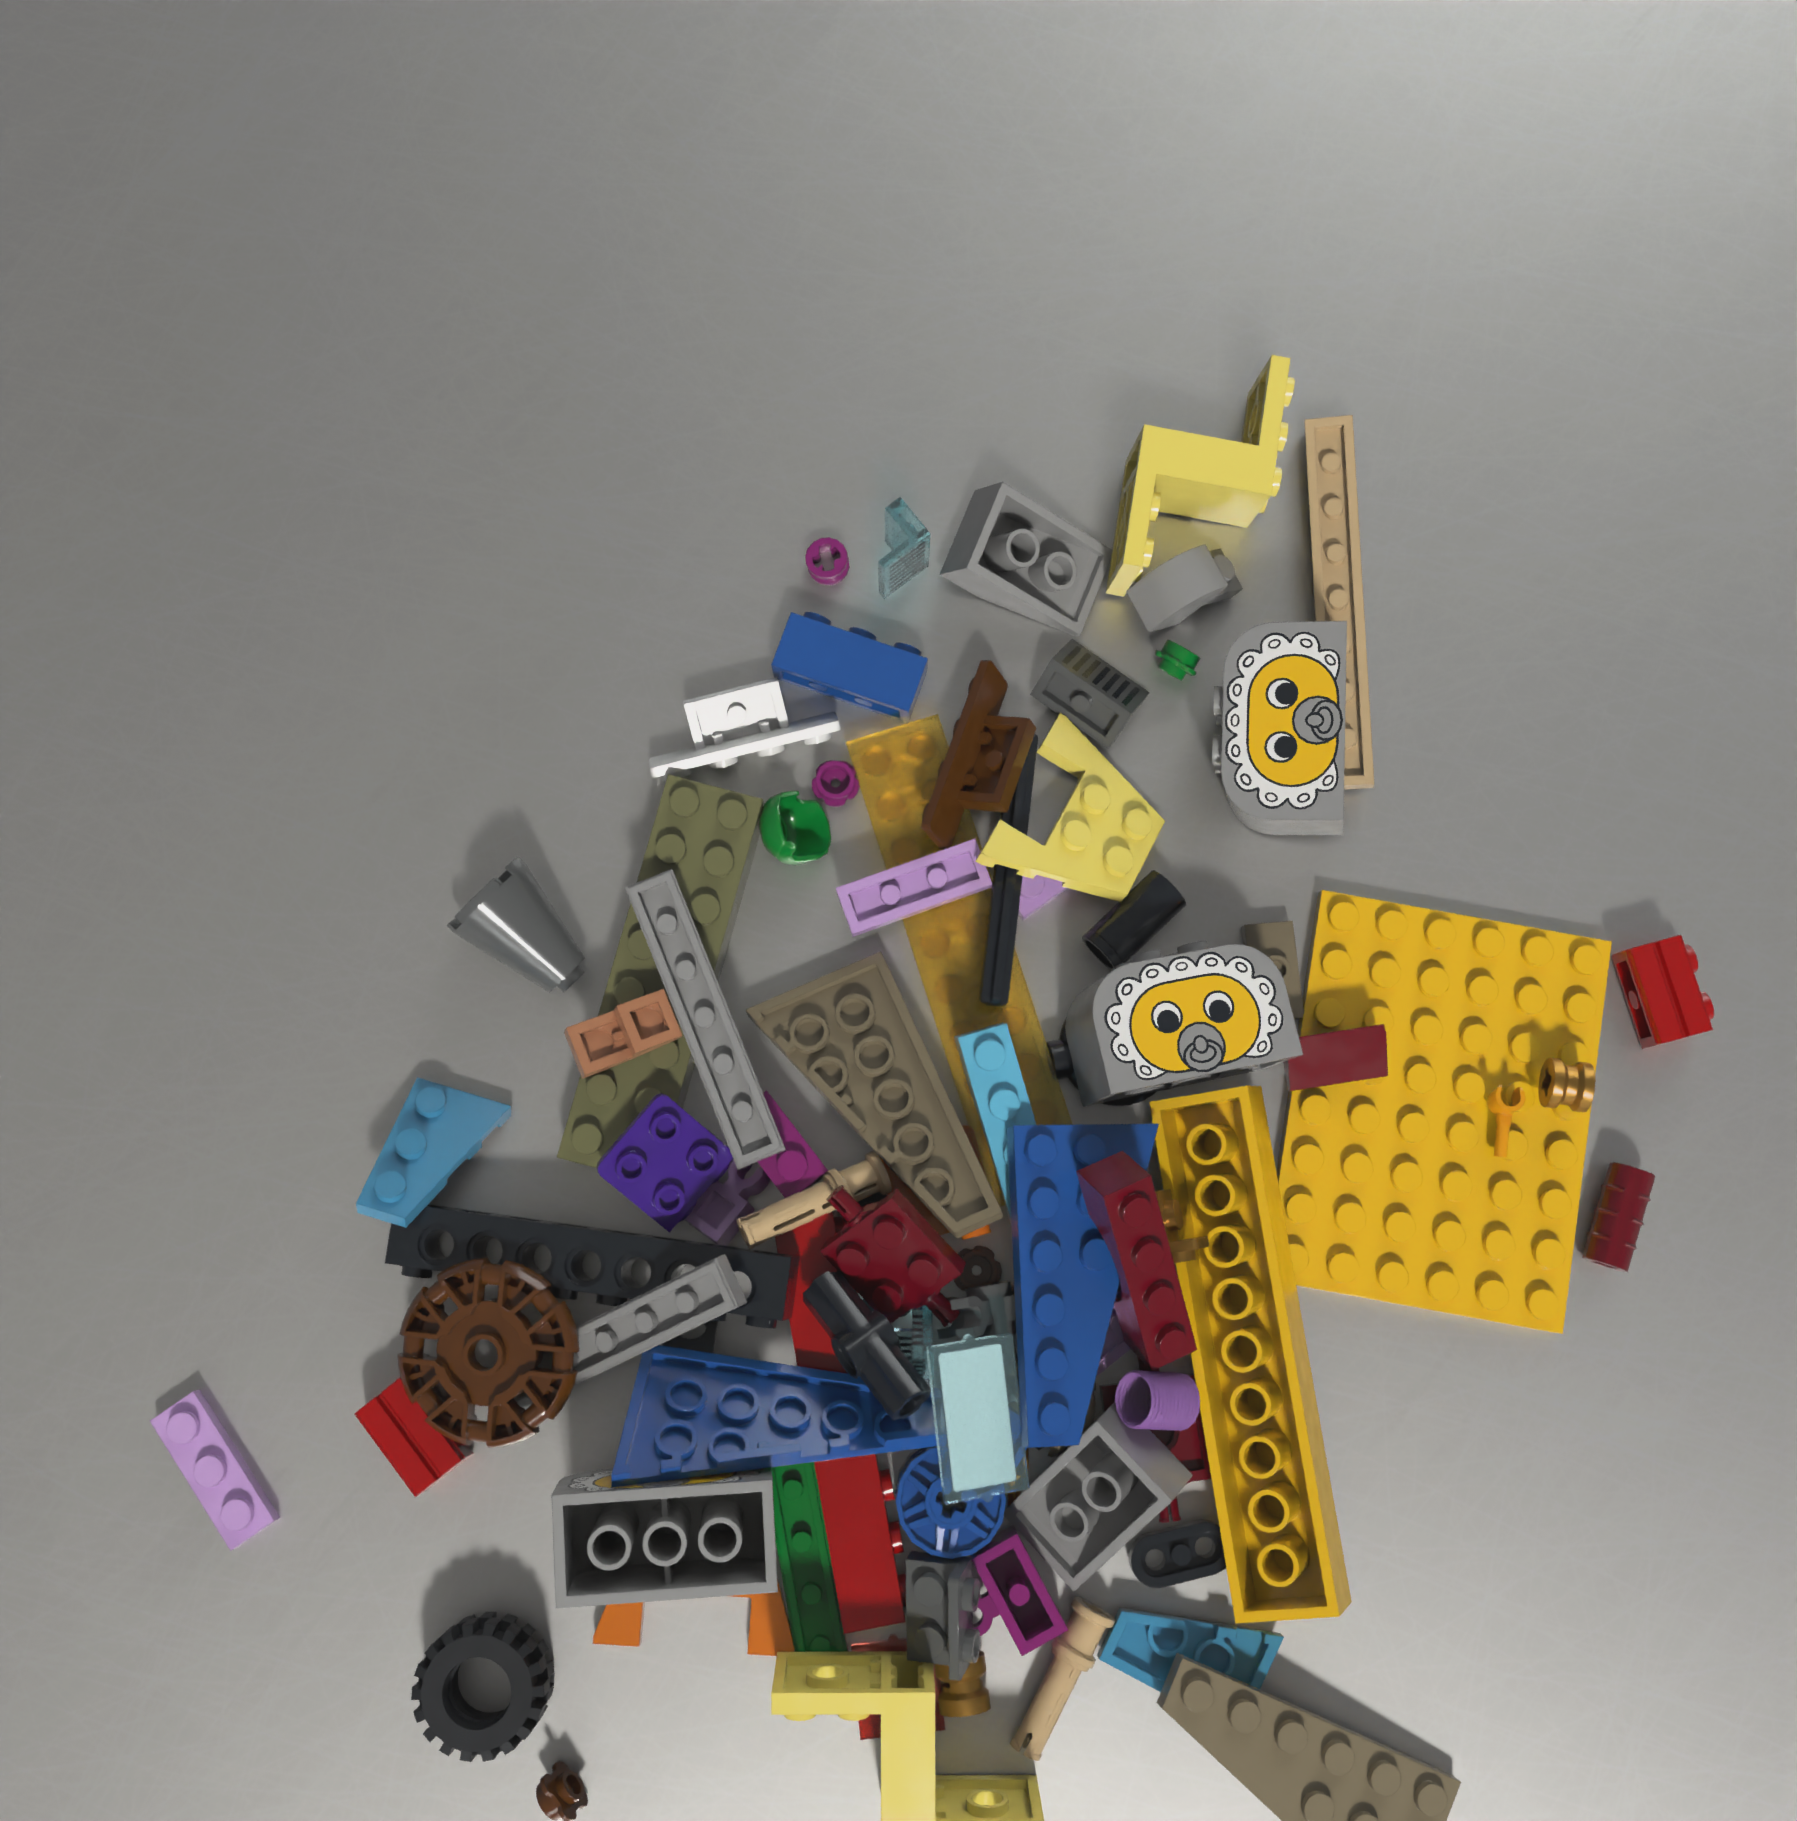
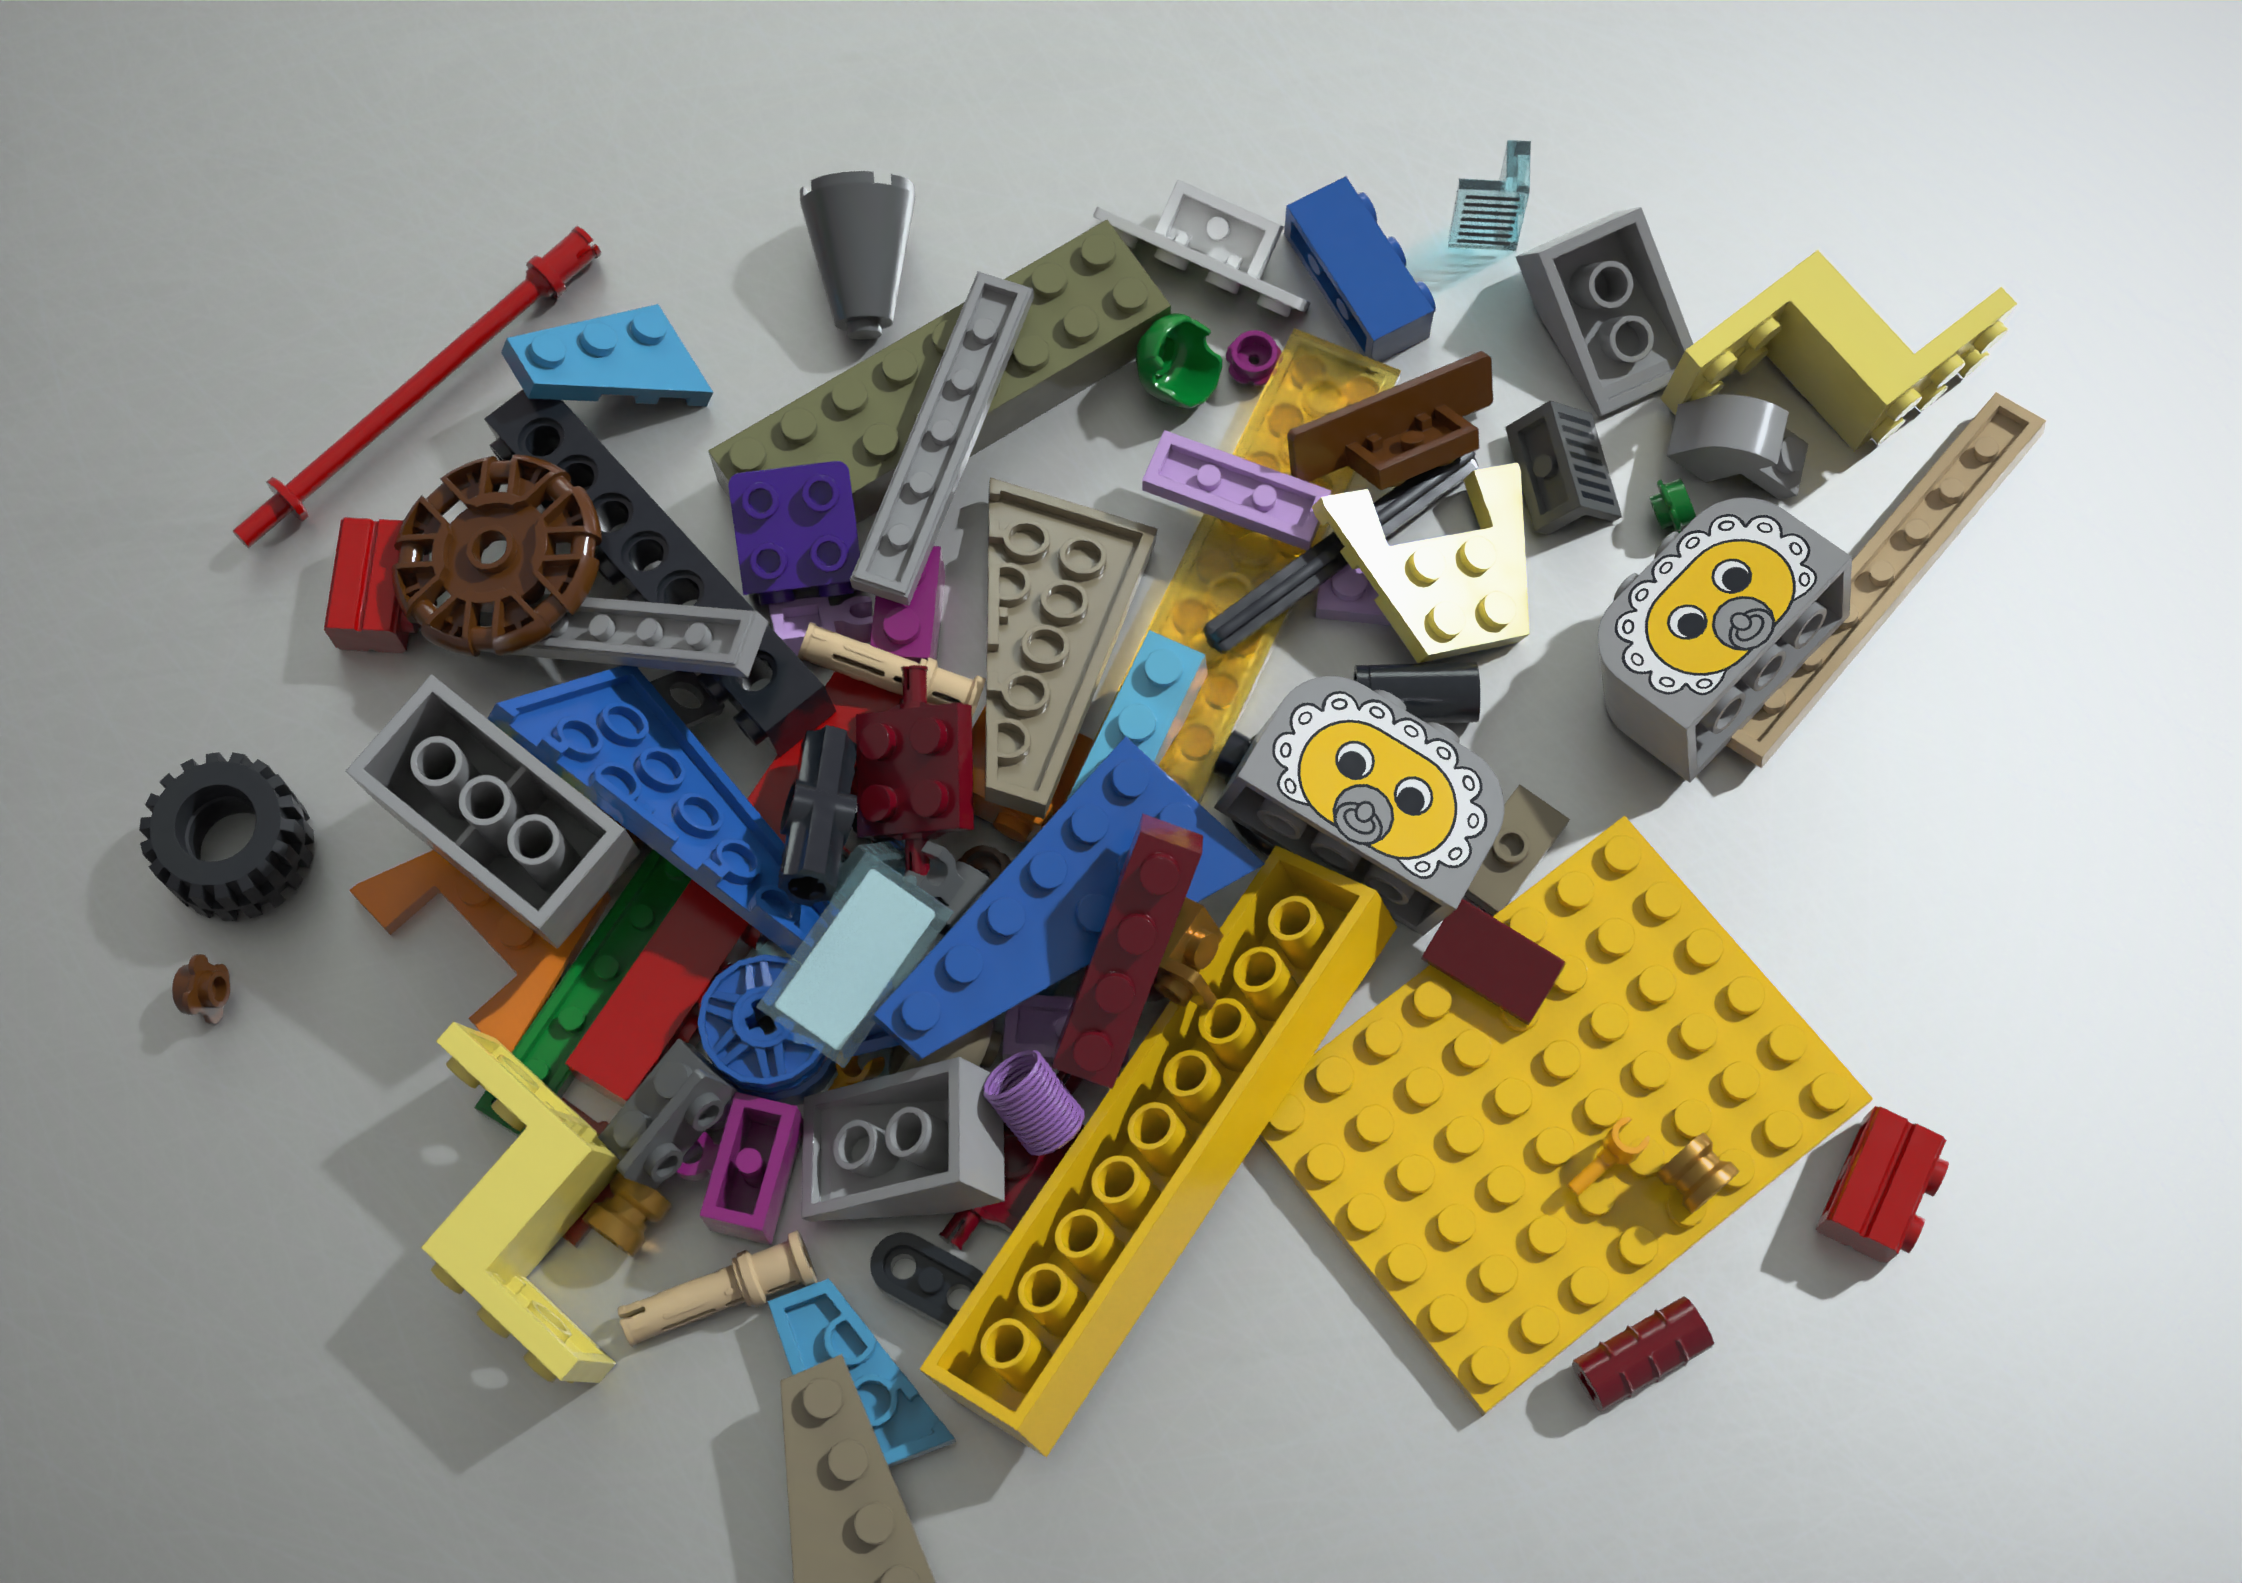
camera: 45 degrees right, 10 degrees down
lavender plate [150,1390,280,1551] -> none
nougat slope [564,989,683,1079] -> none
magenta bush [805,537,850,585] -> none
none -> red bar [233,226,601,548]

